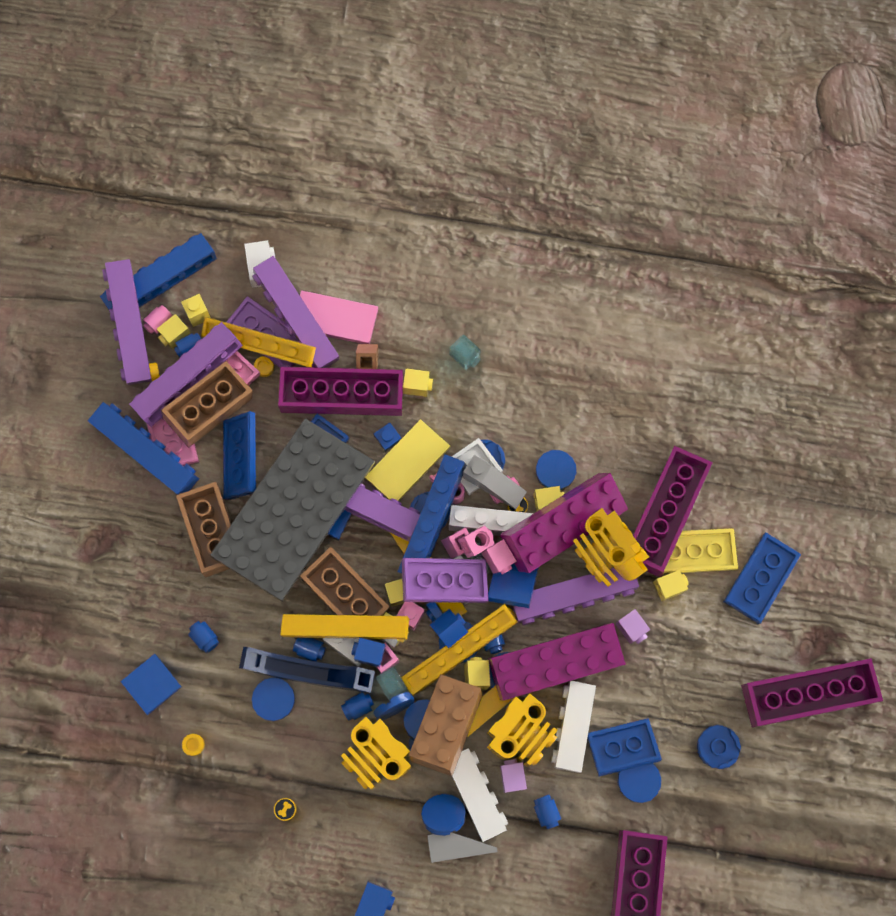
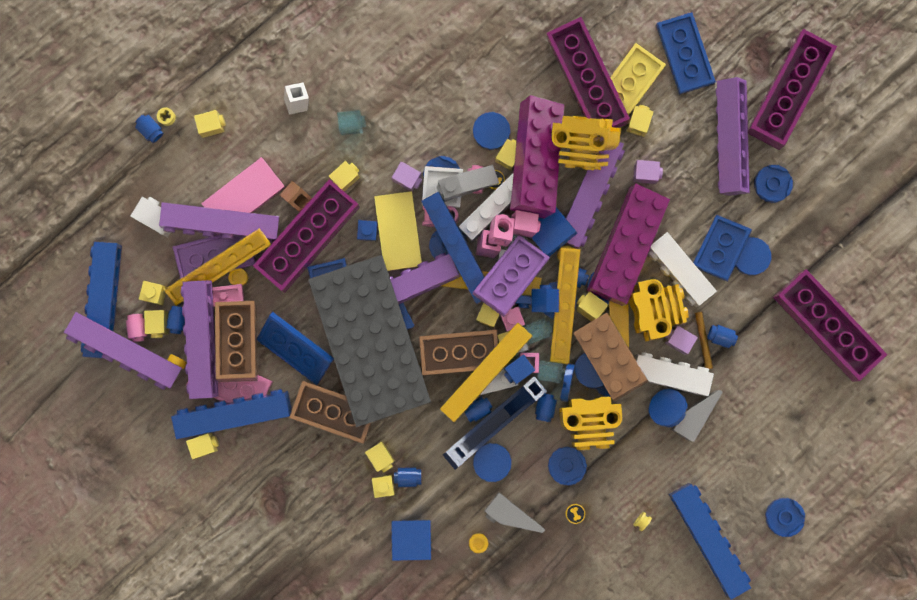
camera: 45 degrees left, 10 degrees up
none -> blue brick [135,115,164,143]
none -> light yellow bush [157,108,176,126]
none -> light yellow brick [186,433,219,459]
none -> light yellow brick [194,110,226,138]
none -> white brick [284,83,309,115]
none -> light yellow brick [365,441,395,473]
none -> light yellow brick [372,475,395,498]
none -> lavender brick [392,162,423,192]
none -> light grey slope [484,492,545,533]
none -> clear light blue brick [523,318,553,345]
none -> blue tile [548,446,587,486]
none -> light yellow bush [633,512,652,531]
none -> pearl gold bar [695,312,713,369]
none -> medium lavender brick [716,77,750,196]

